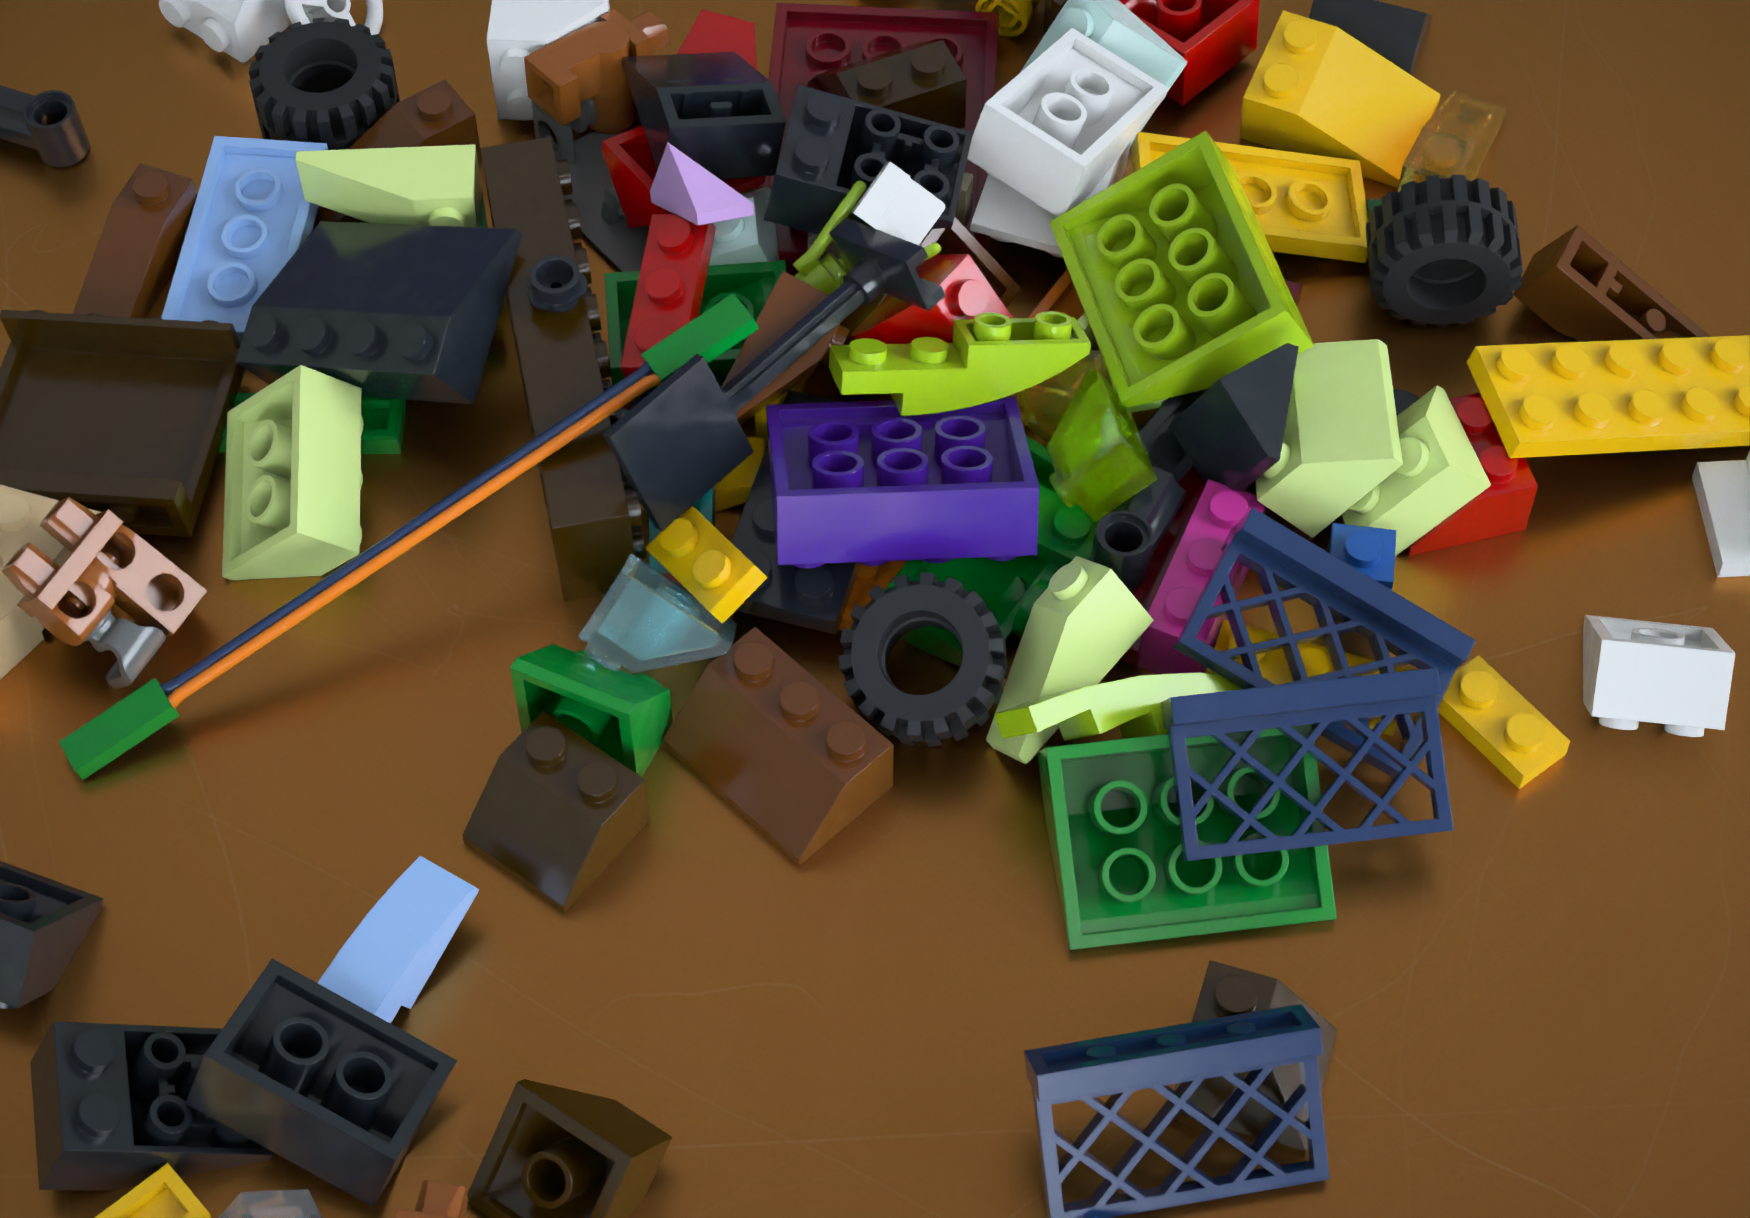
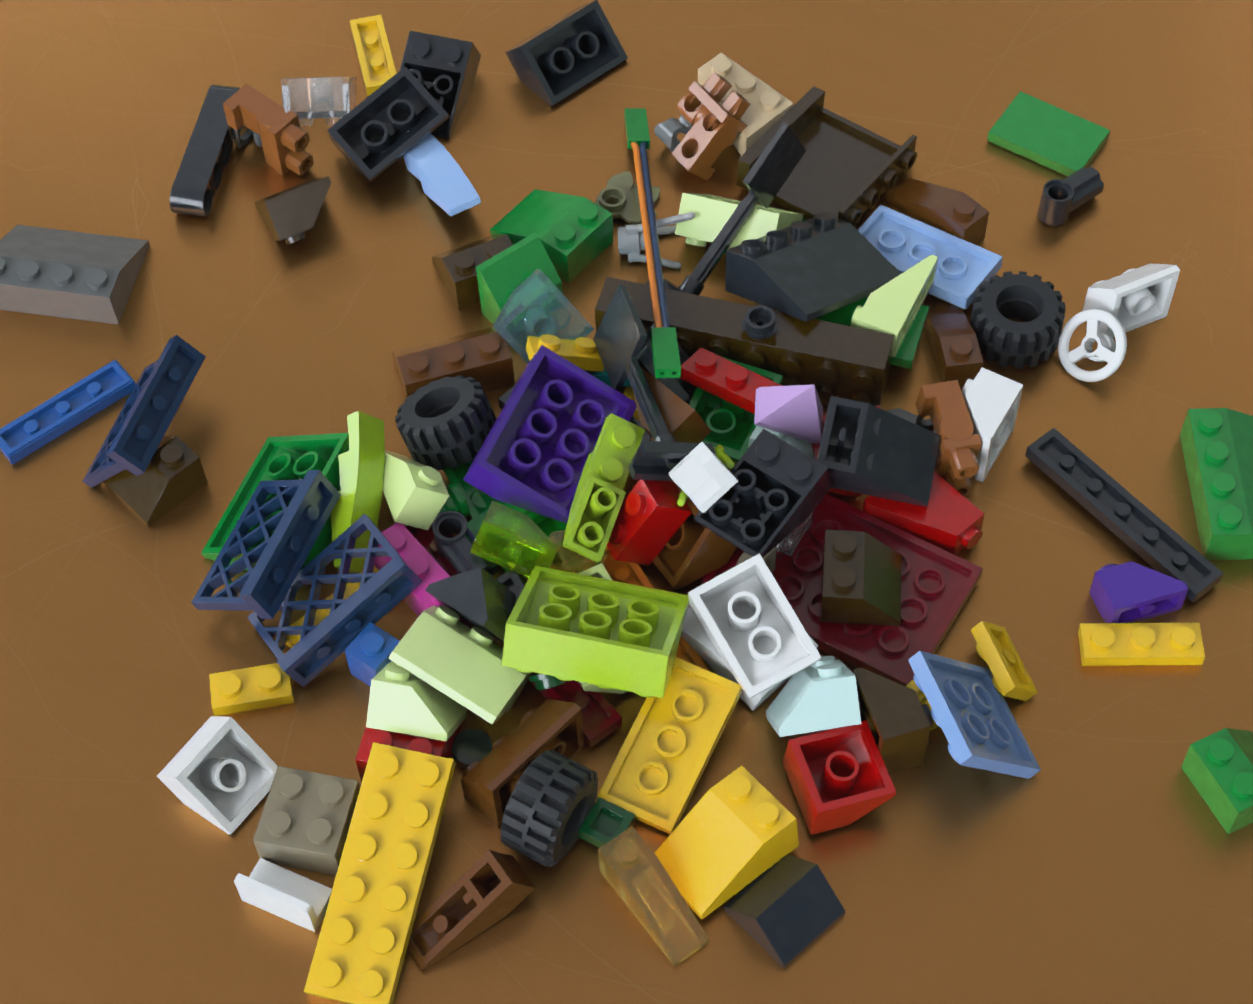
camera: 120 degrees right, 0 degrees up
none -> dark tan brick [253,766,360,876]
none -> reddish brown slope [461,699,585,828]
none -> green slope [490,189,614,283]
none -> olive plate [596,171,660,224]
none -> light grey plant [618,212,695,269]
none -> black piece [646,122,807,295]

